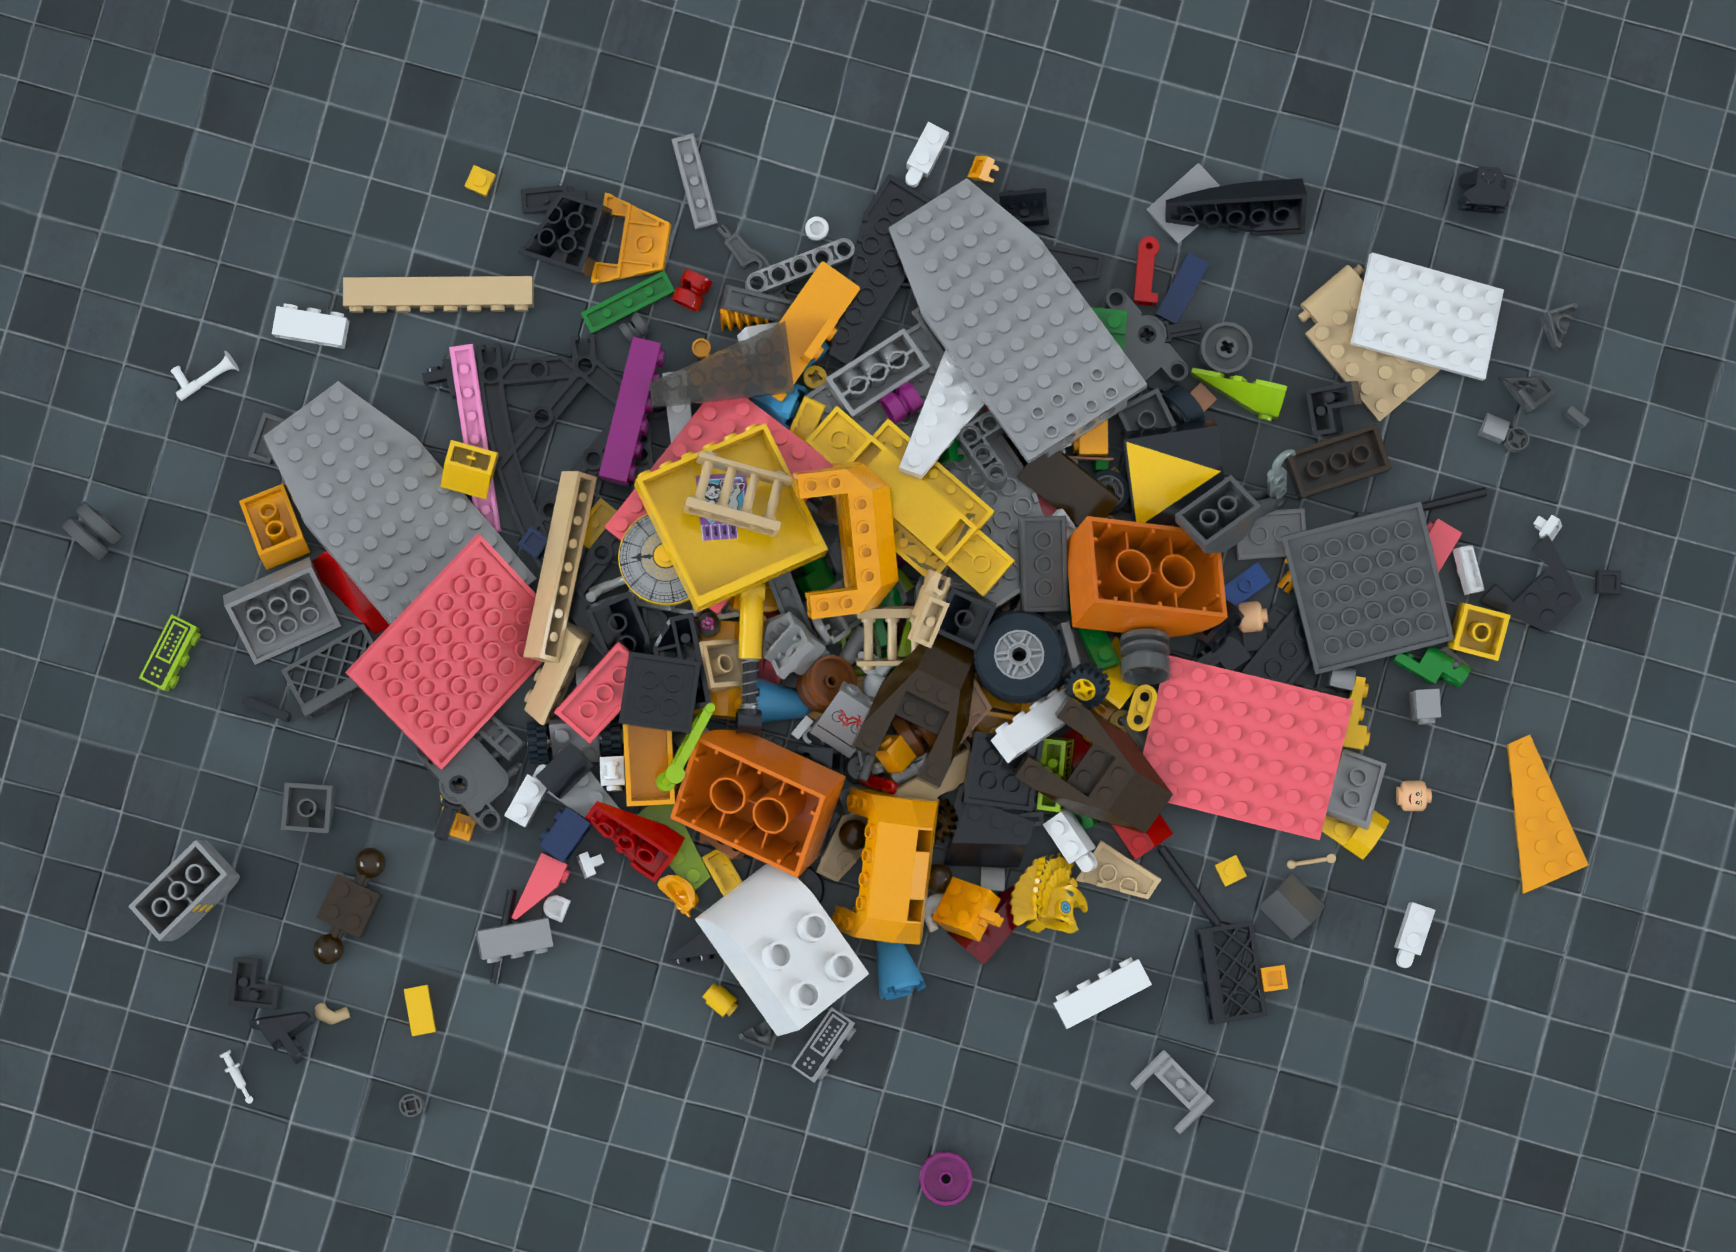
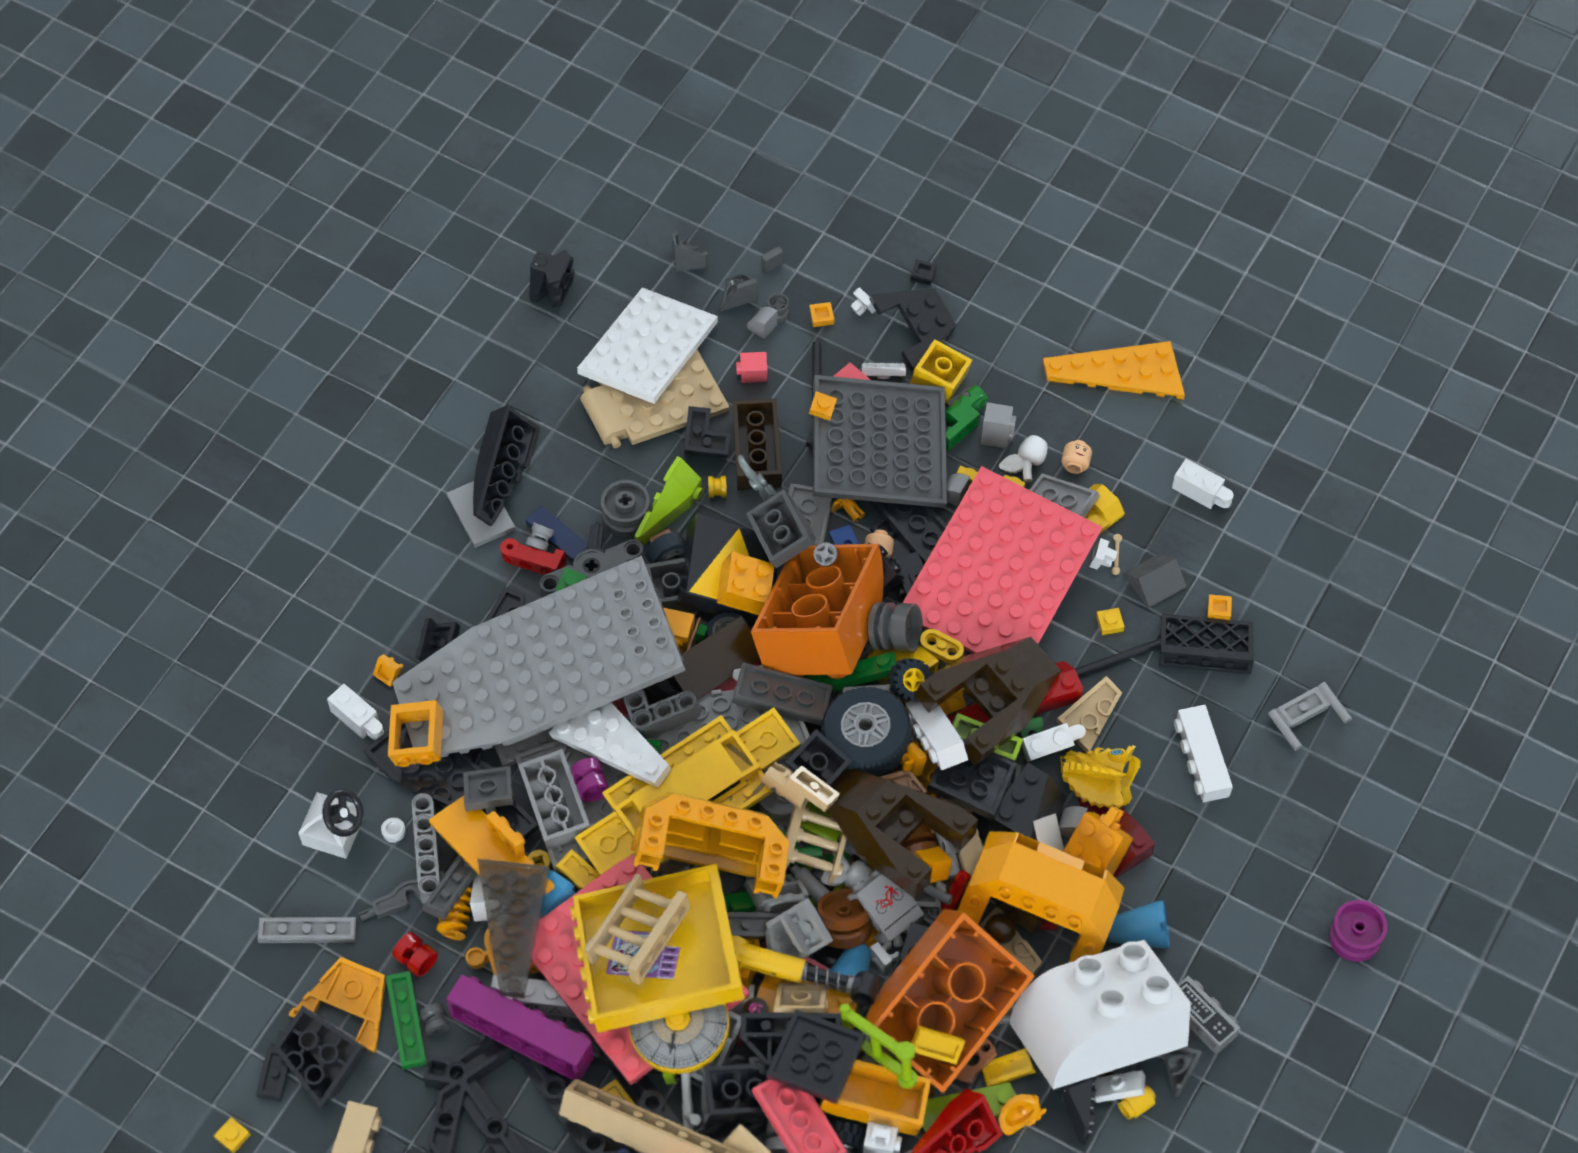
camera: 75 degrees left, 25 degrees down
none -> white piece [298,789,364,859]
none -> light orange window [388,700,443,767]
none -> dark grey hinge [463,766,513,815]
none -> light grey wheel [526,522,555,551]
none -> yellow wheel [708,476,727,498]
none -> light orange brick [717,551,774,615]
none -> coral brick [736,352,767,383]
none -> light orange plate [809,302,834,327]
none -> light orange plate [809,391,837,421]
none -> light grey wheel [814,542,838,566]
none -> light orange tile [899,742,927,777]
none -> yellow tile [911,1026,965,1064]
none -> white piece [999,435,1048,482]
none -> white sticker [1033,813,1064,851]
none -> white tile [1089,538,1117,570]
none -> white plate [1094,1070,1145,1103]

